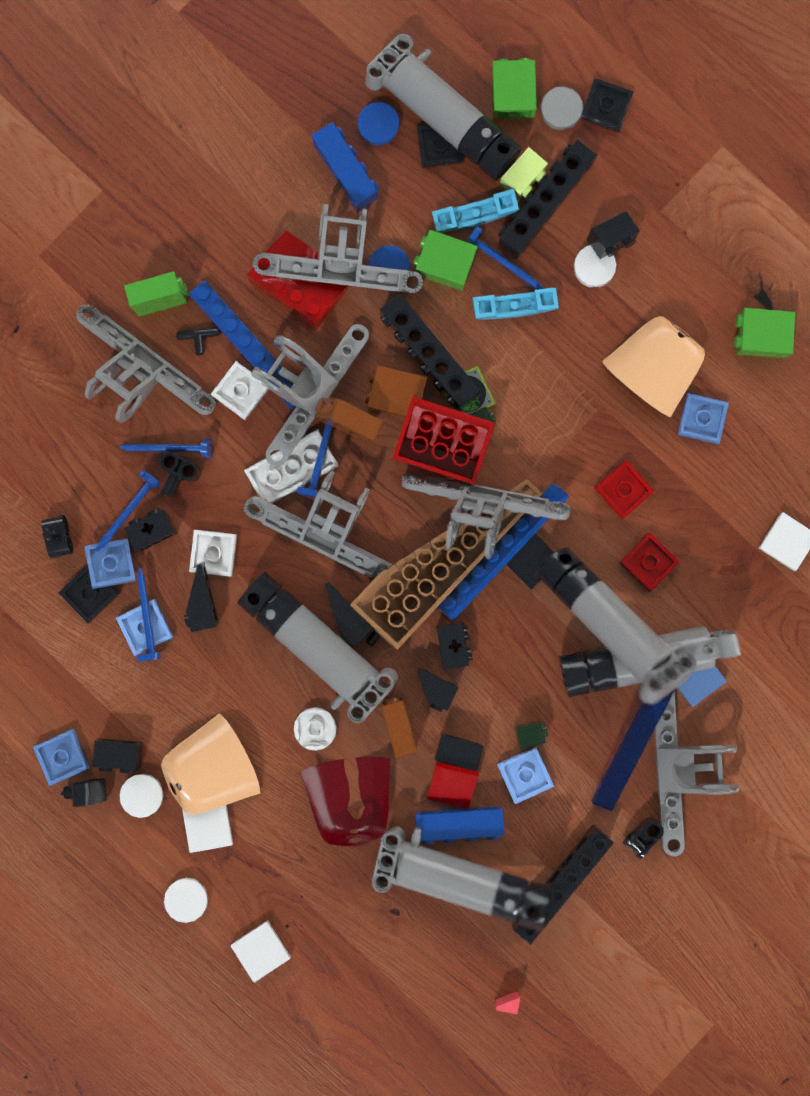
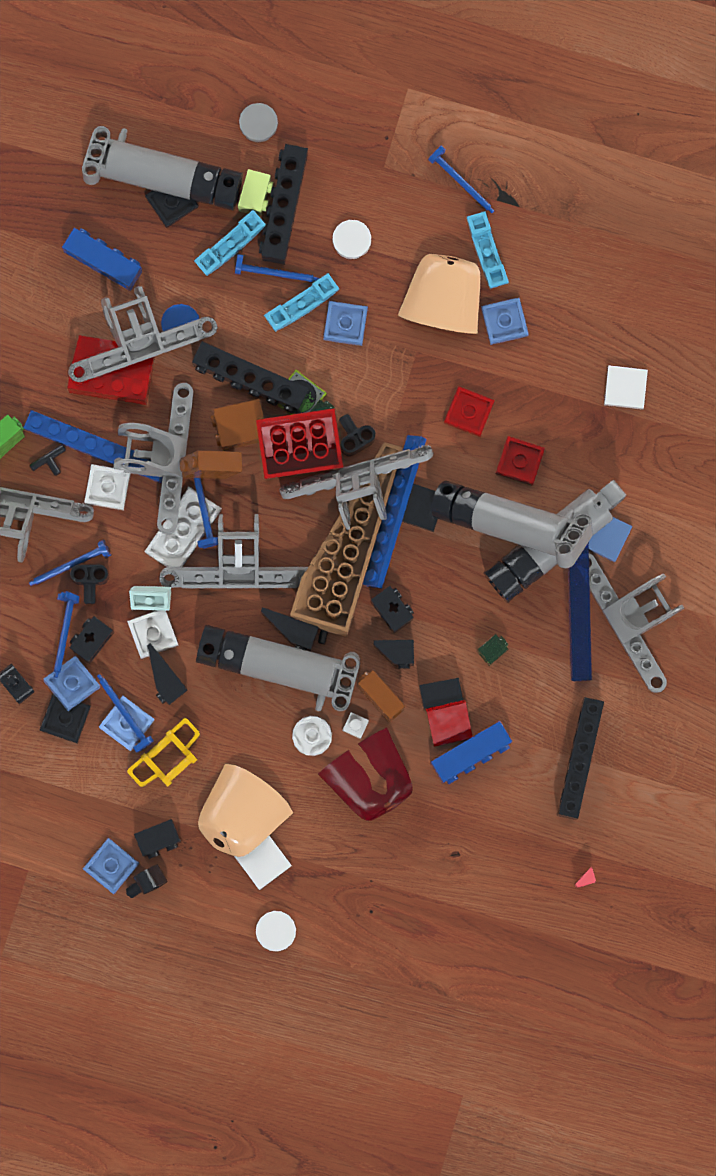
camera: 30 degrees left, 5 degrees down
white tile [120,774,164,818] -> none
white tile [231,920,291,982] -> none
blue tile [358,102,399,145] -> none
light grey piece [372,826,553,932] -> none
bright green brick [413,230,478,291] -> none
bright green brick [491,58,537,119] -> none
light blue tile [497,746,554,804] -> none
black tile [580,78,634,133] -> none
black brick [586,211,640,259] -> none
black piece [622,817,664,859] -> none
bright green brick [734,308,796,358] -> none
none -> yellow bar [127,718,200,787]
none -> light aqua slope [129,586,171,611]
none -> medium blue tile [323,301,368,346]
none -> black beam [339,414,375,456]
none -> white plate [343,712,369,739]
none -> blue piece [428,145,494,213]
none -> medium azure slope [467,212,509,289]

